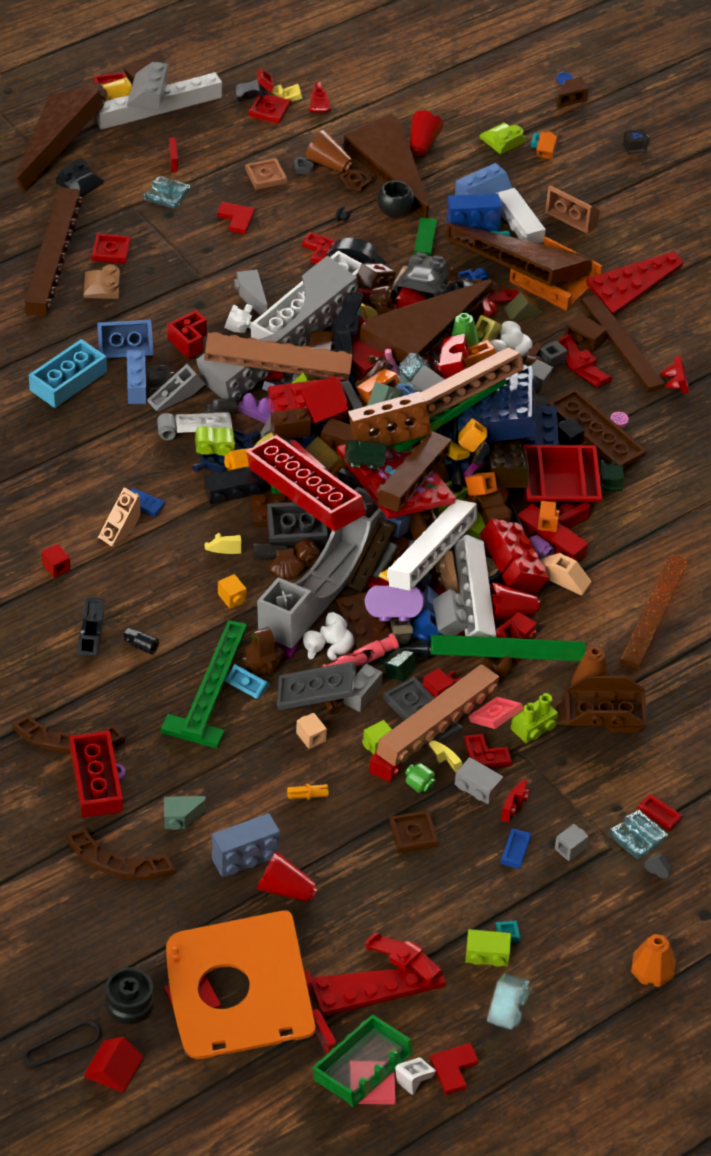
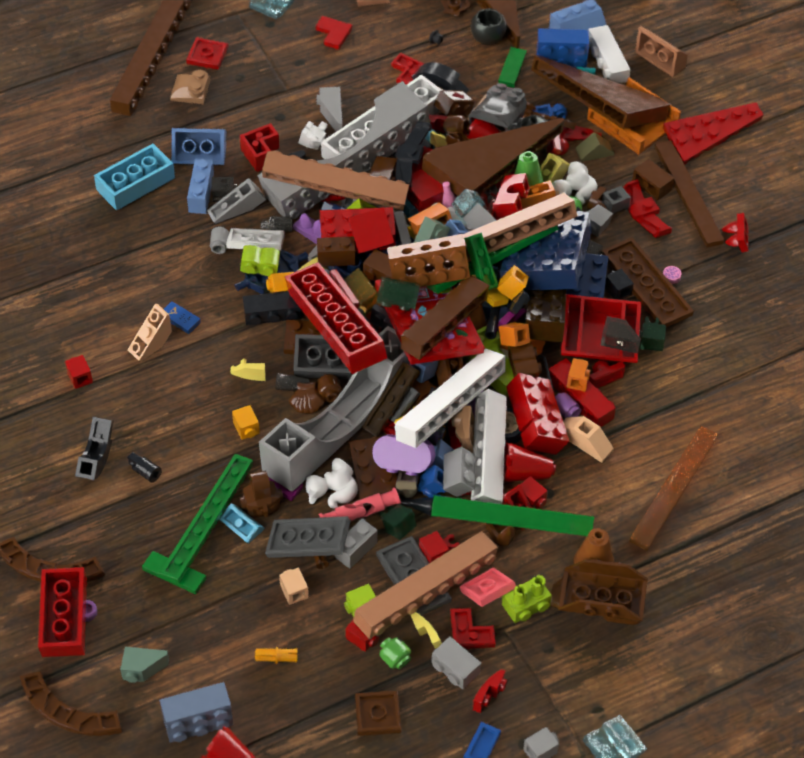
camera: 10 degrees right, 5 degrees up
reddish brown piece [354,355,394,395] -> none
red tile [637,794,683,832] -> none
none -> green tile [464,232,498,290]
none -> clear smoke slope [601,316,641,354]

